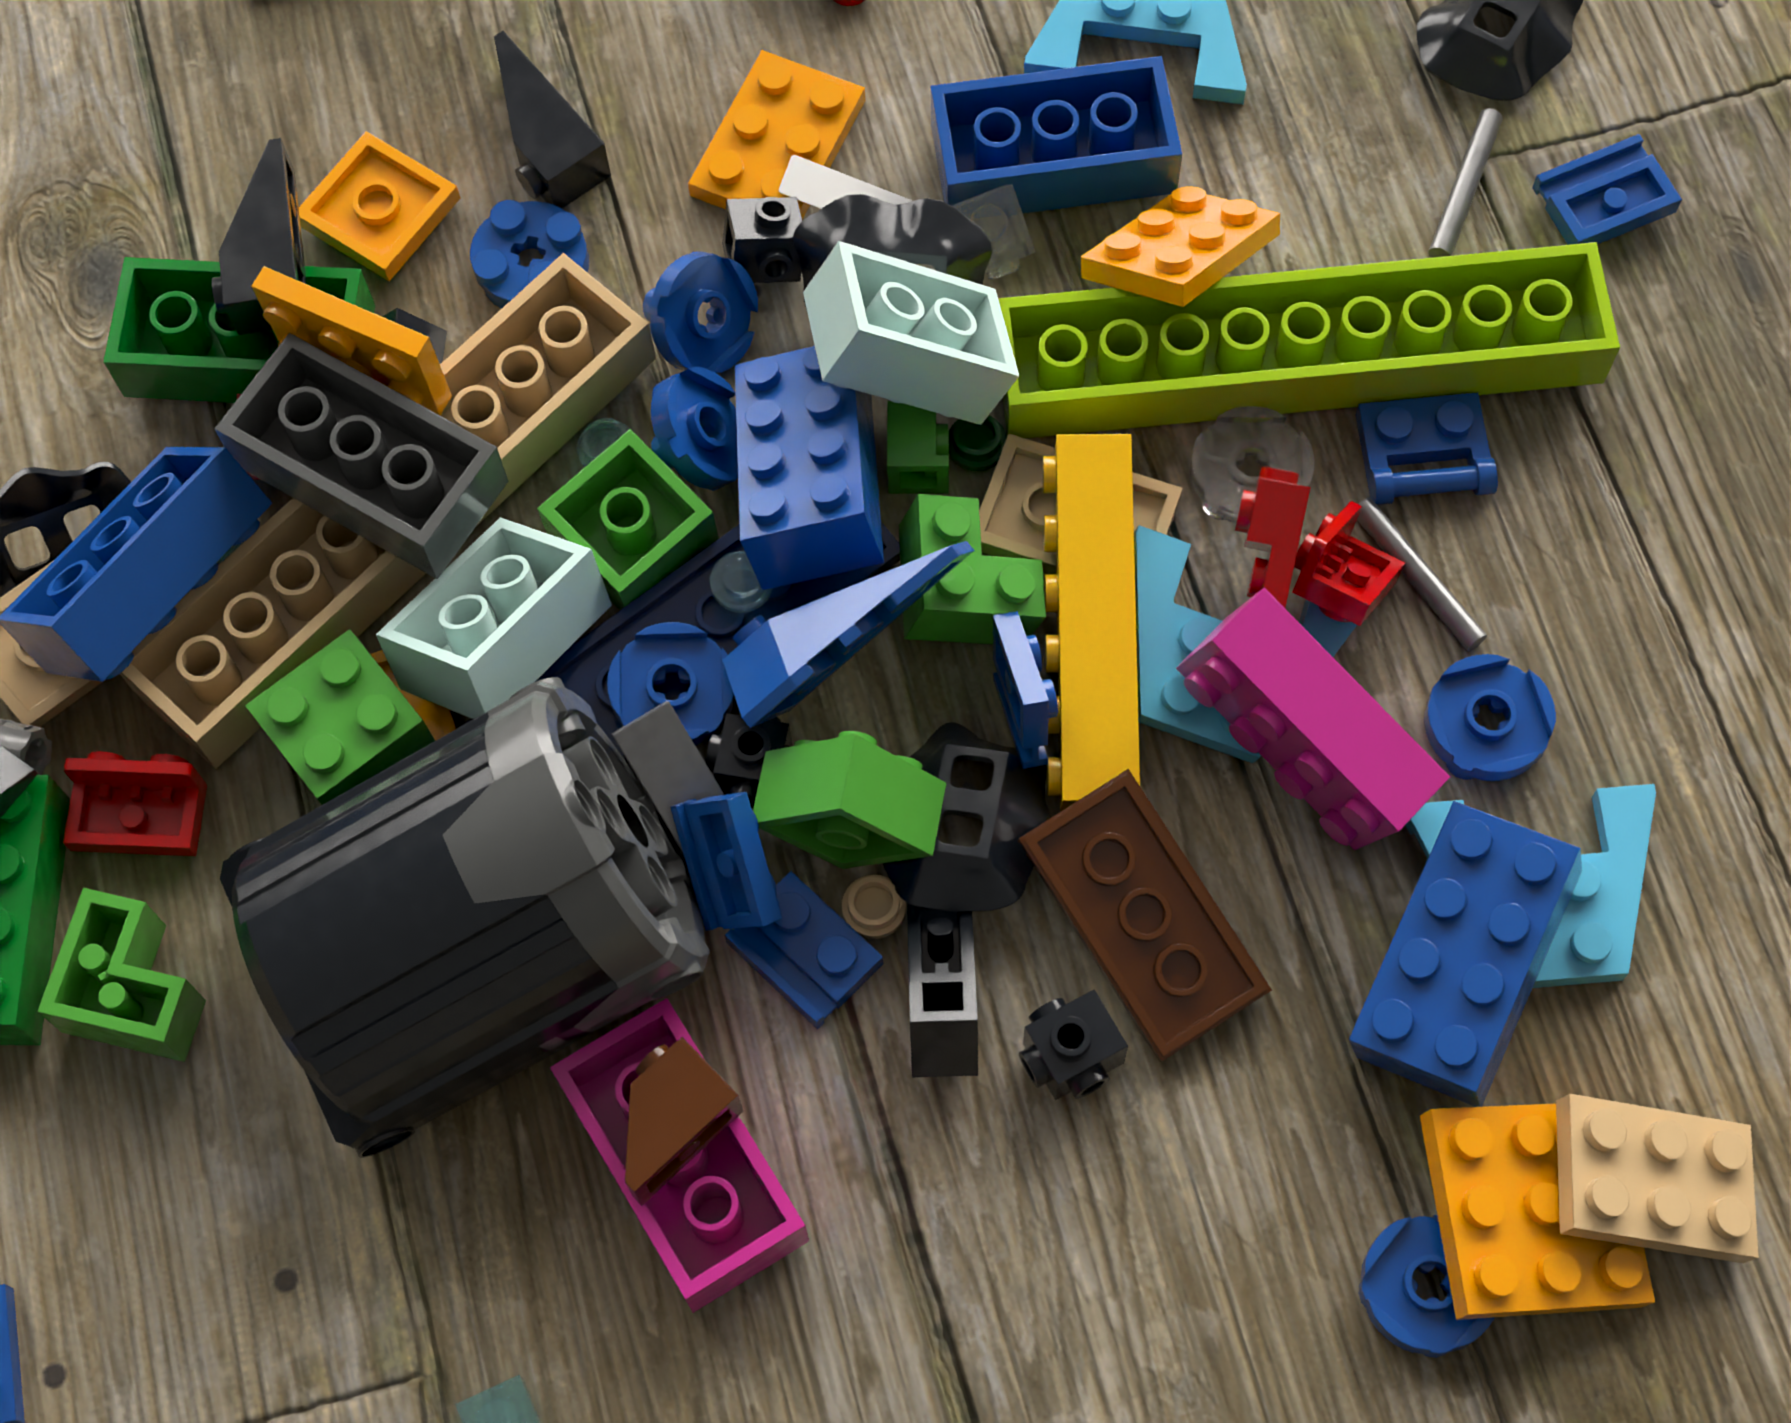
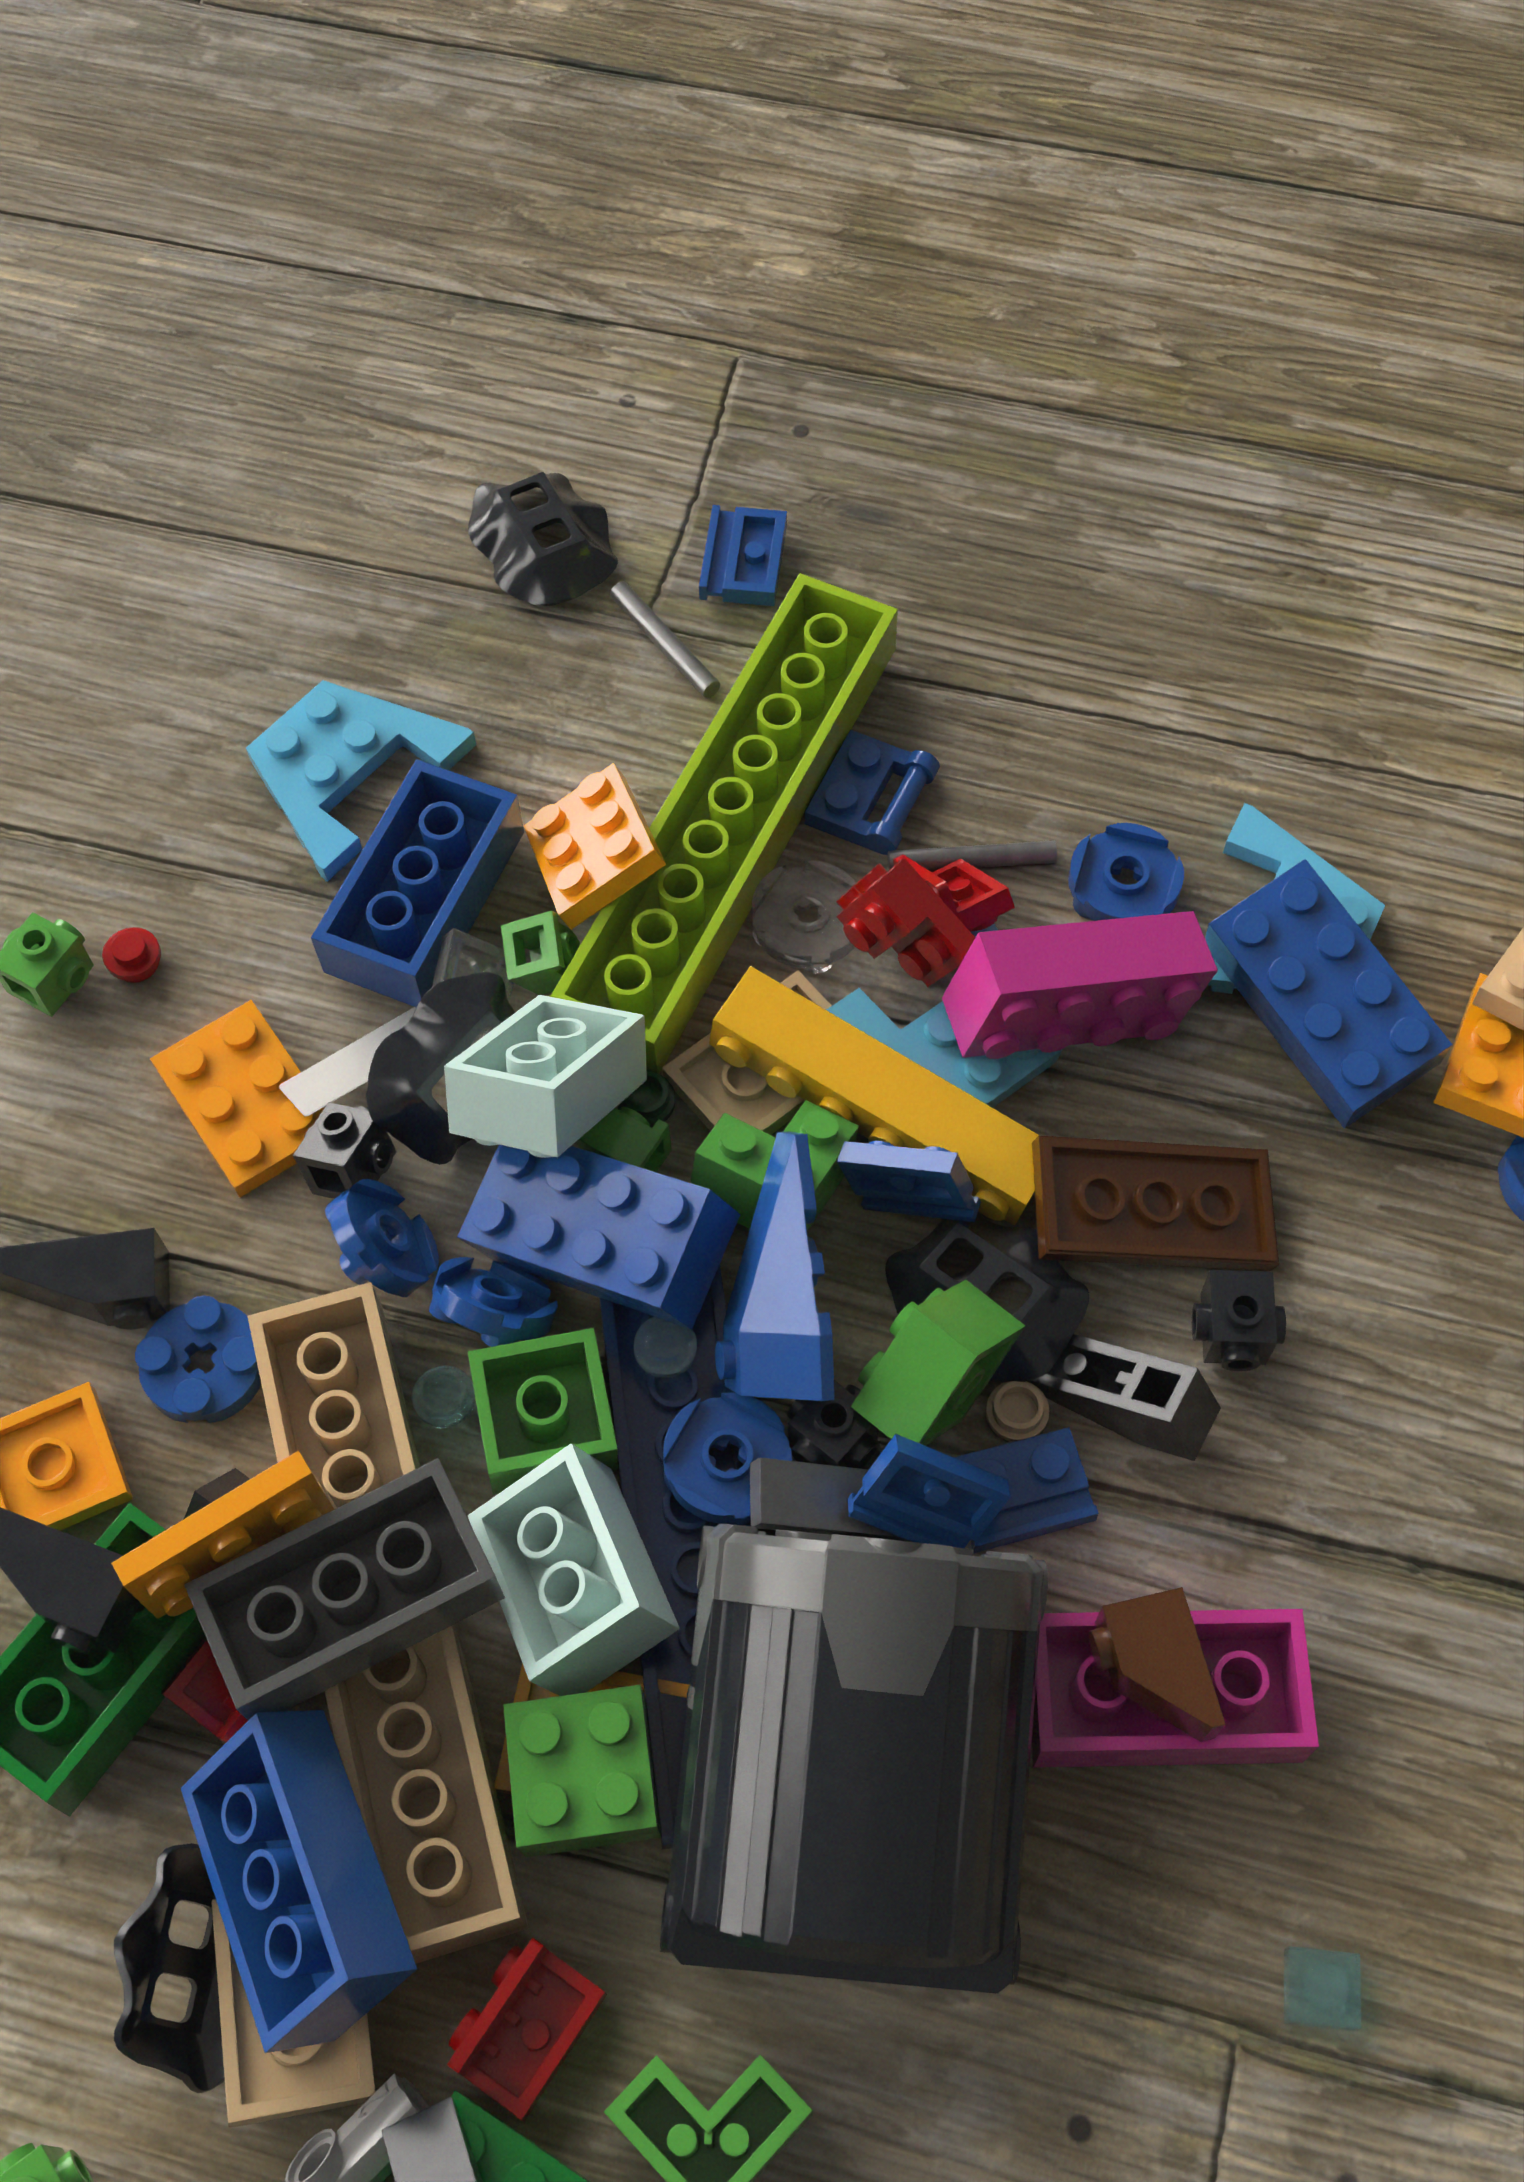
camera: 60 degrees left, 5 degrees down
none -> bright green brick [501,910,580,995]

